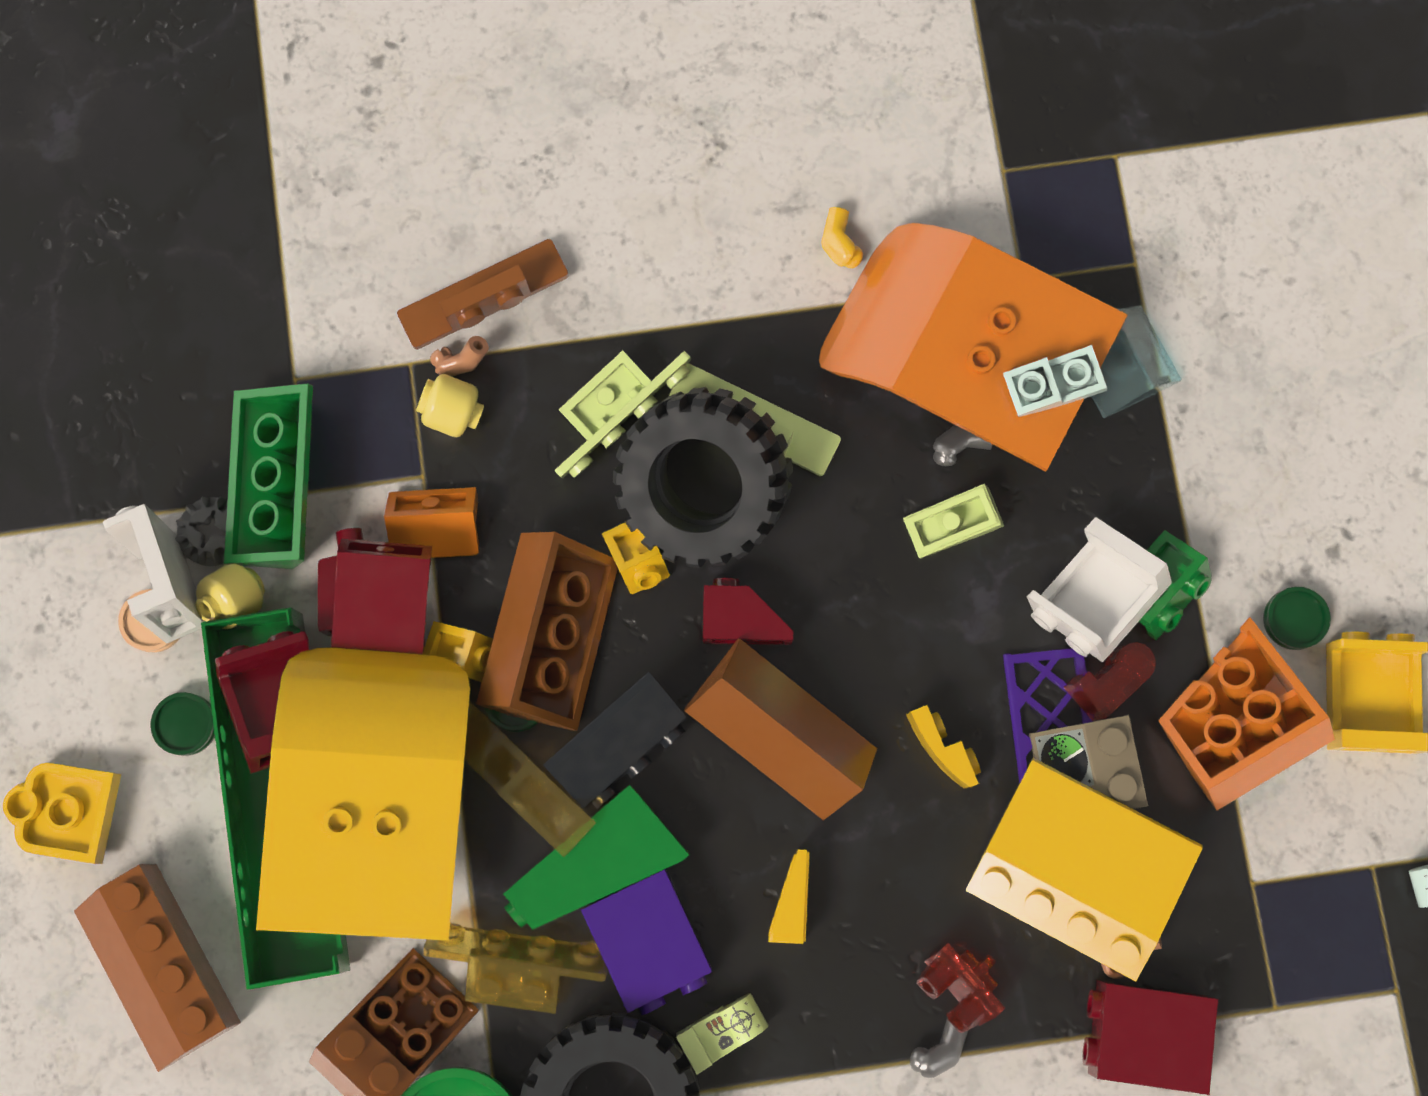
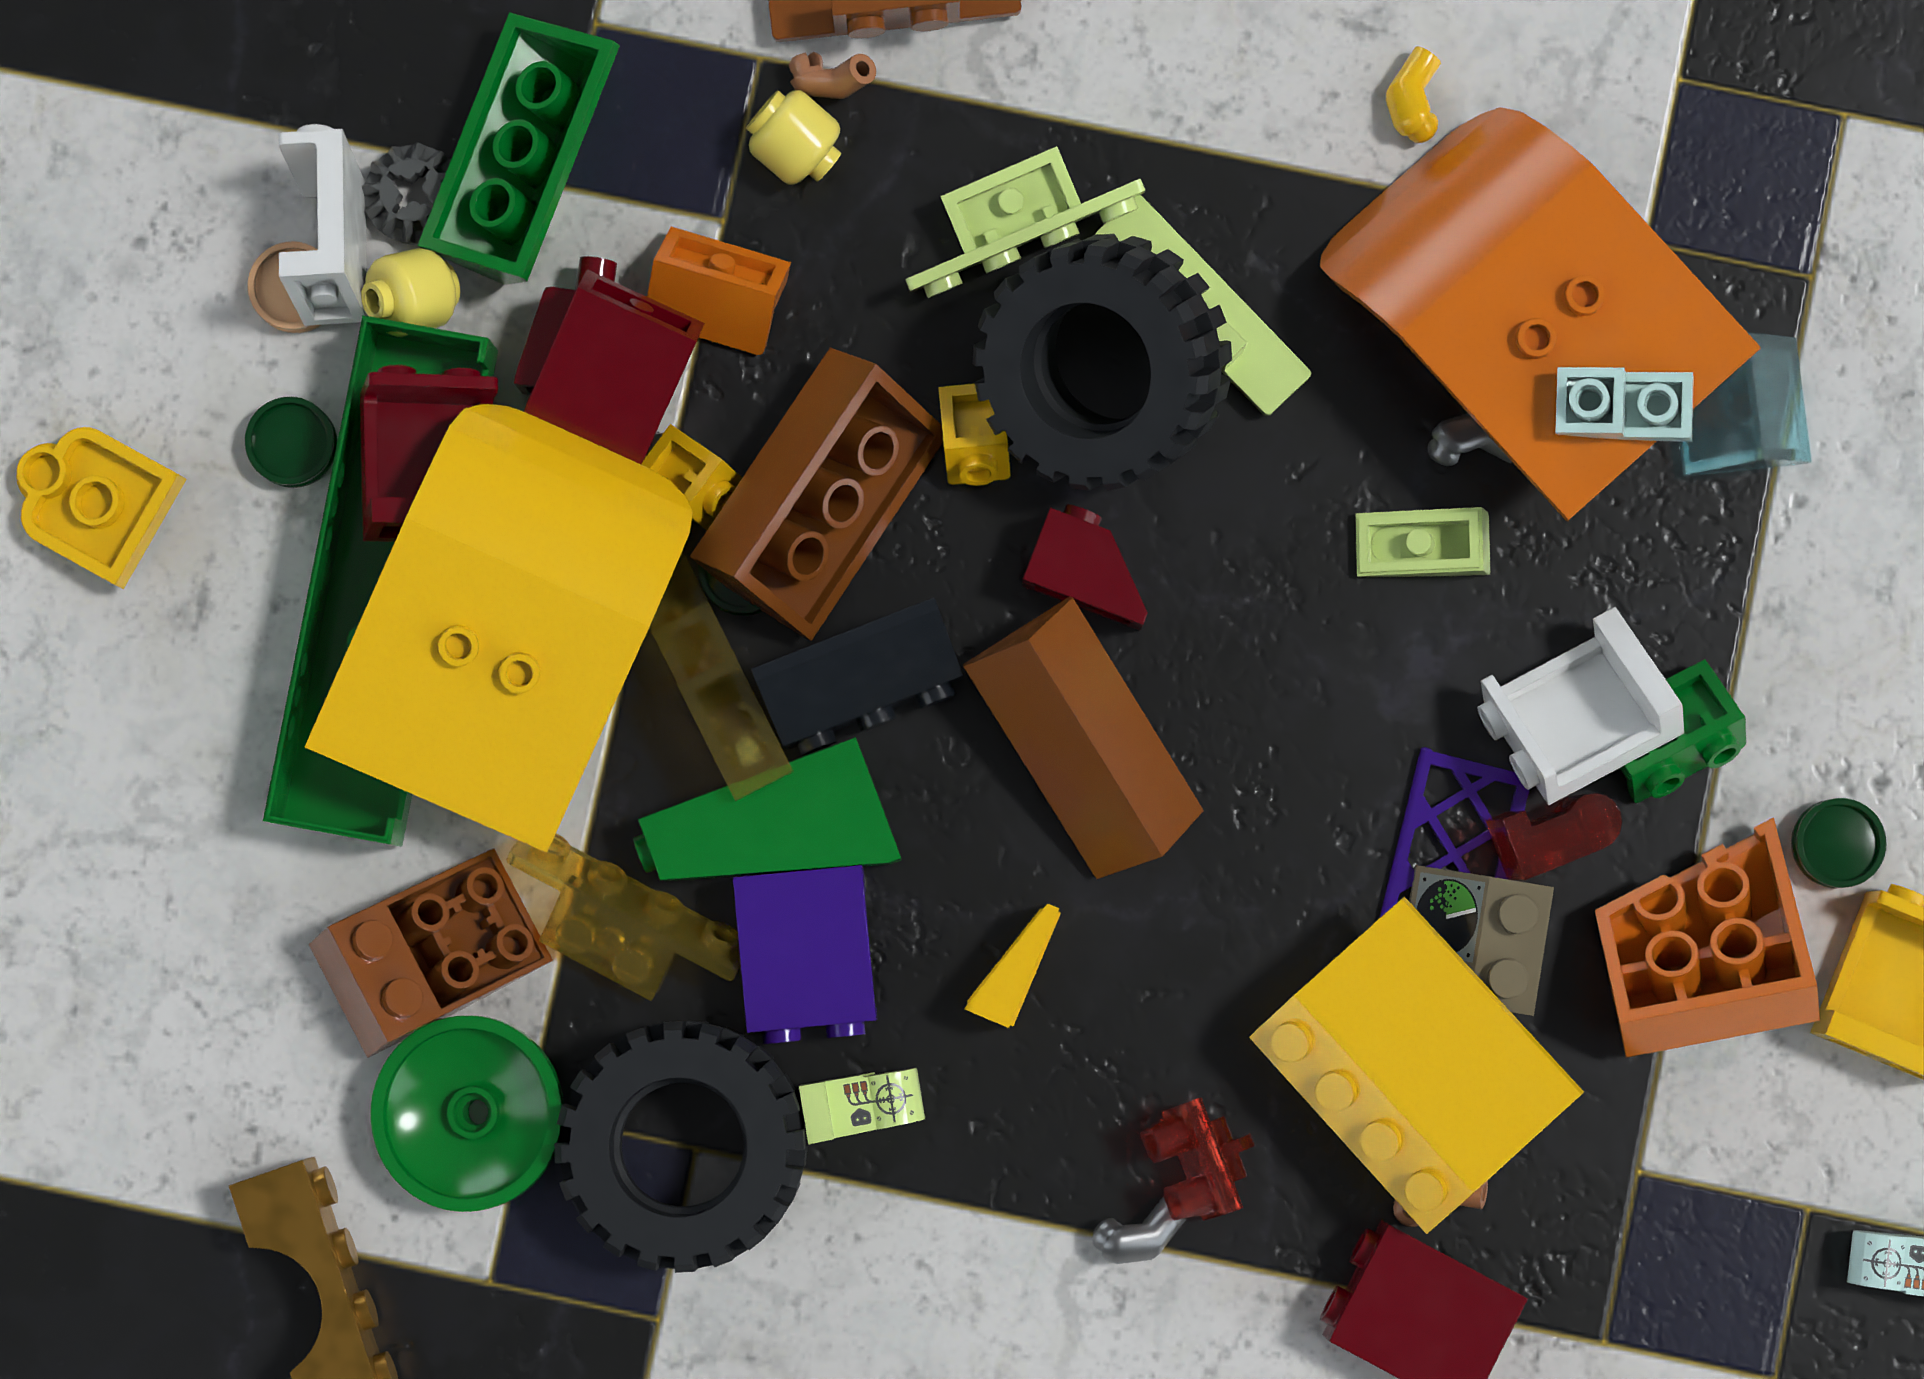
camera: 20 degrees right, 5 degrees up
dark orange slope [74,864,241,1072] -> none
yellow slope [906,705,981,789] -> none

